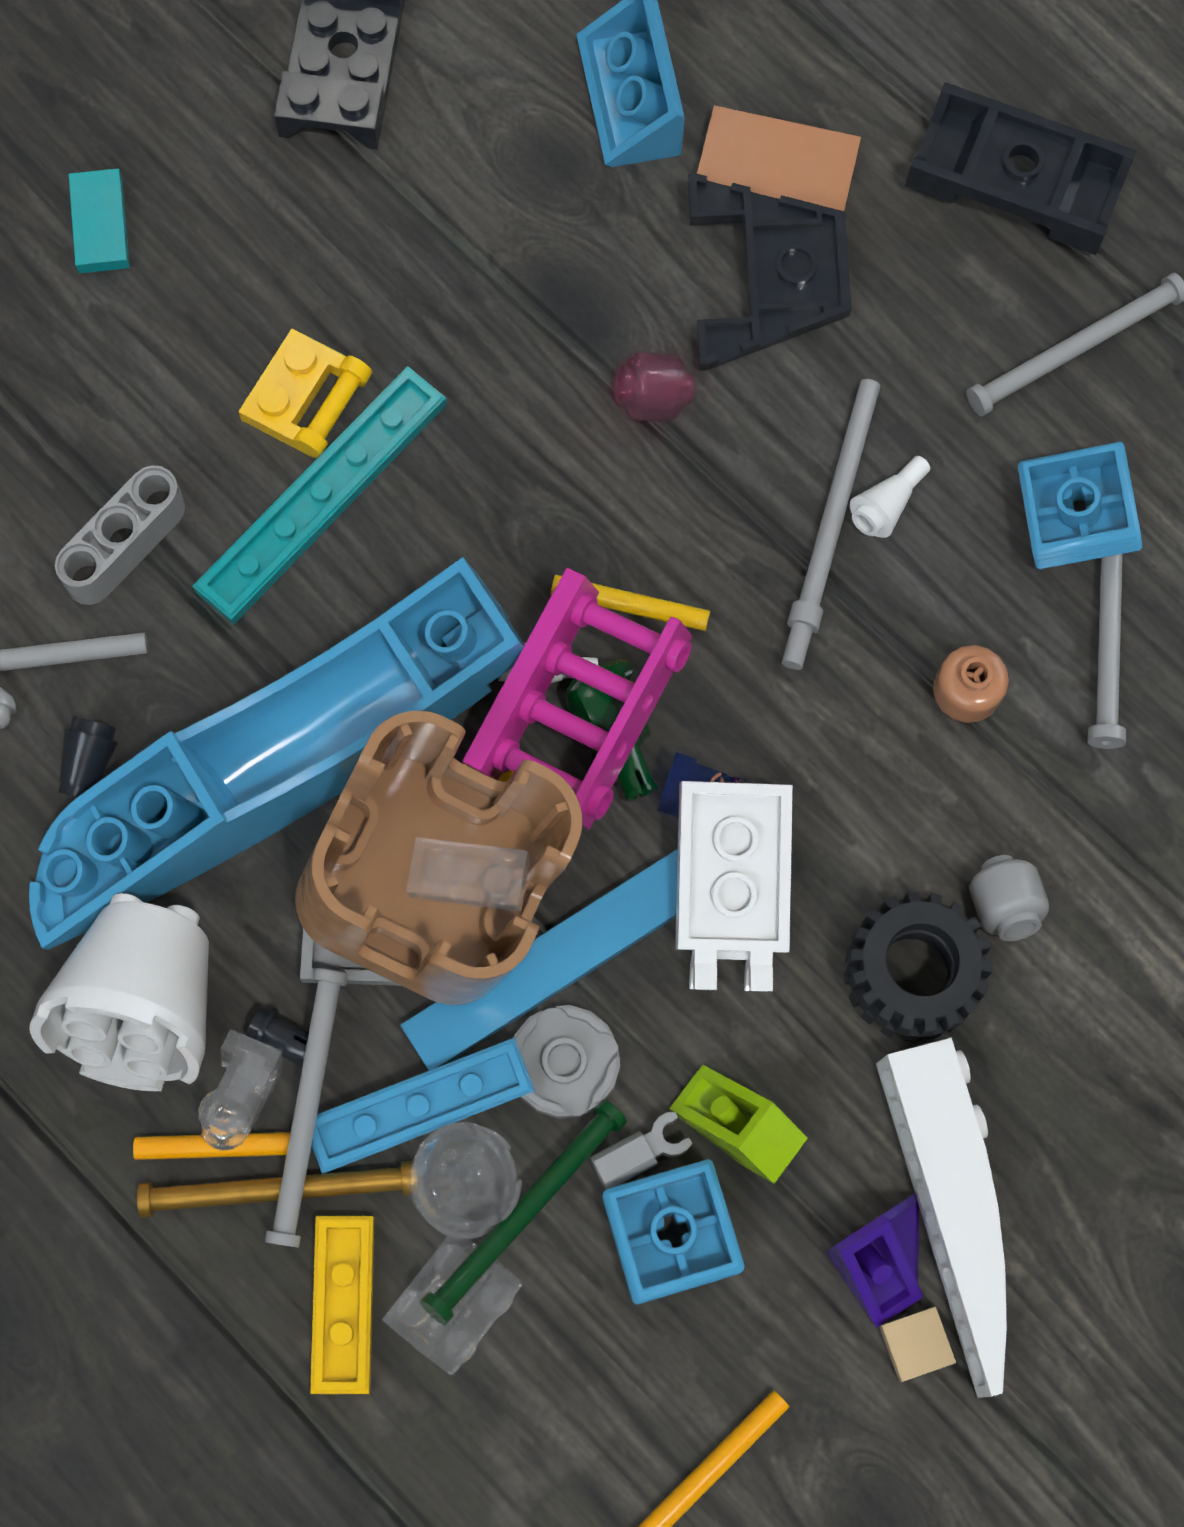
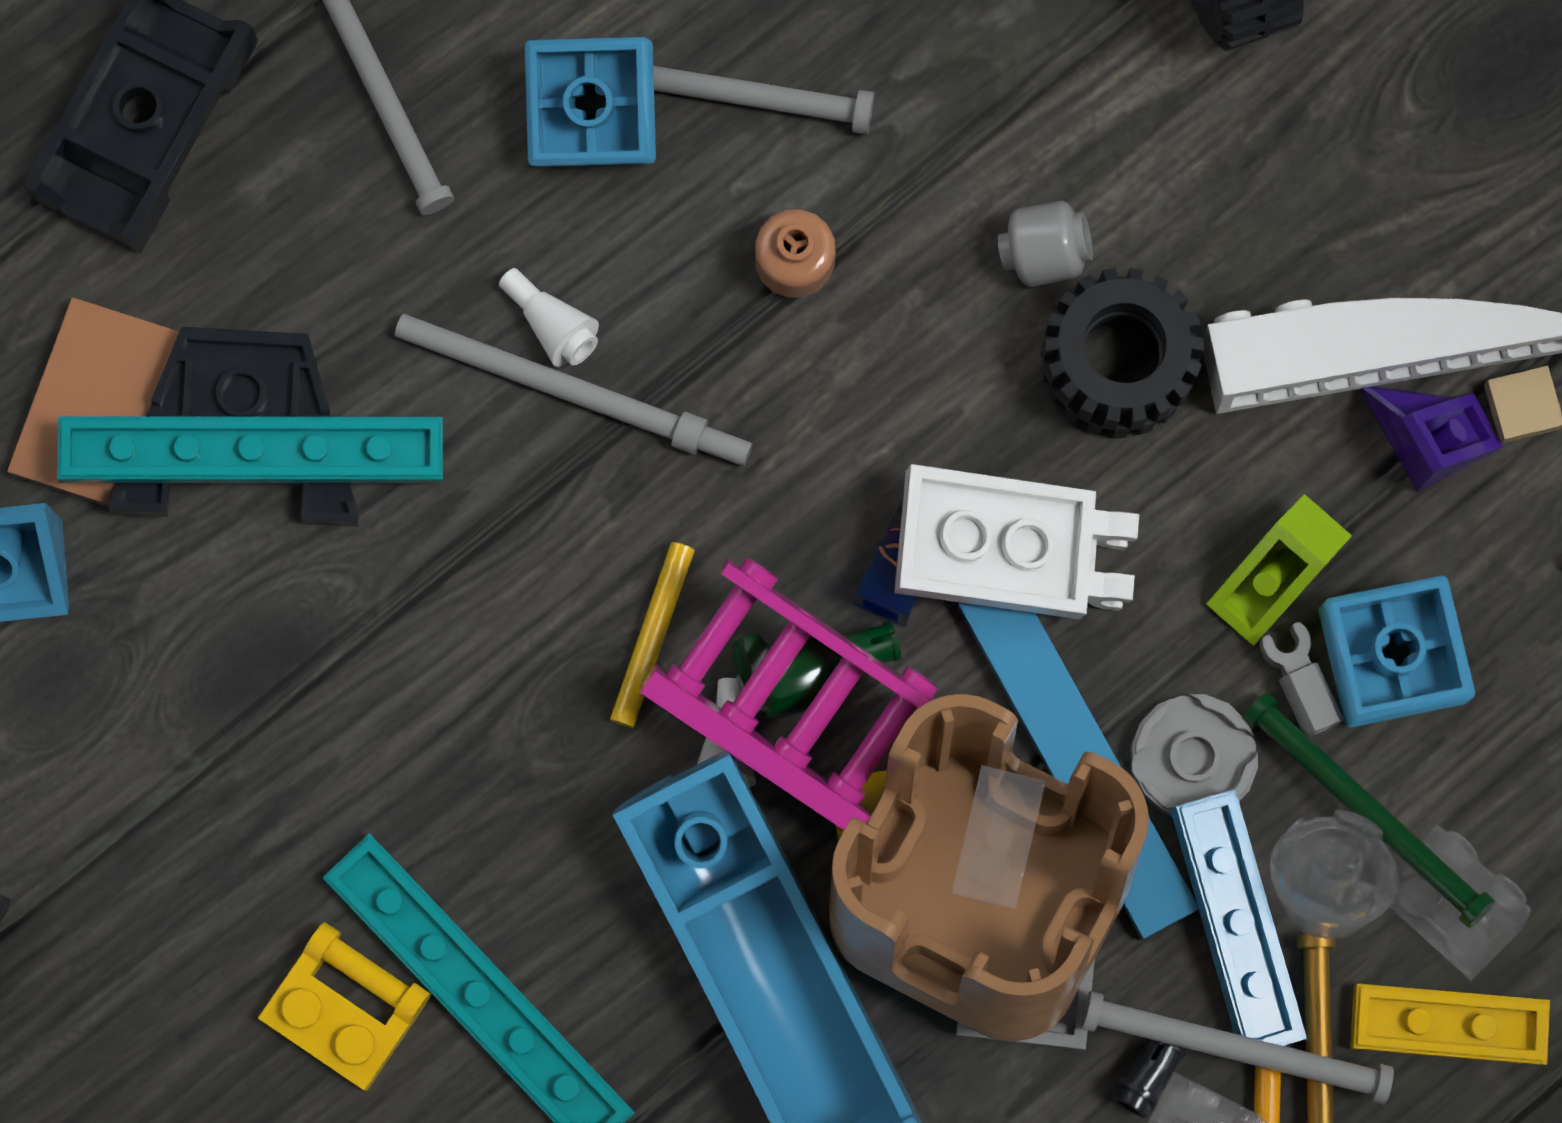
camera: 85 degrees left, 5 degrees up
clear pink head [614,352,695,422] -> none
none -> teal tile [57,416,443,483]

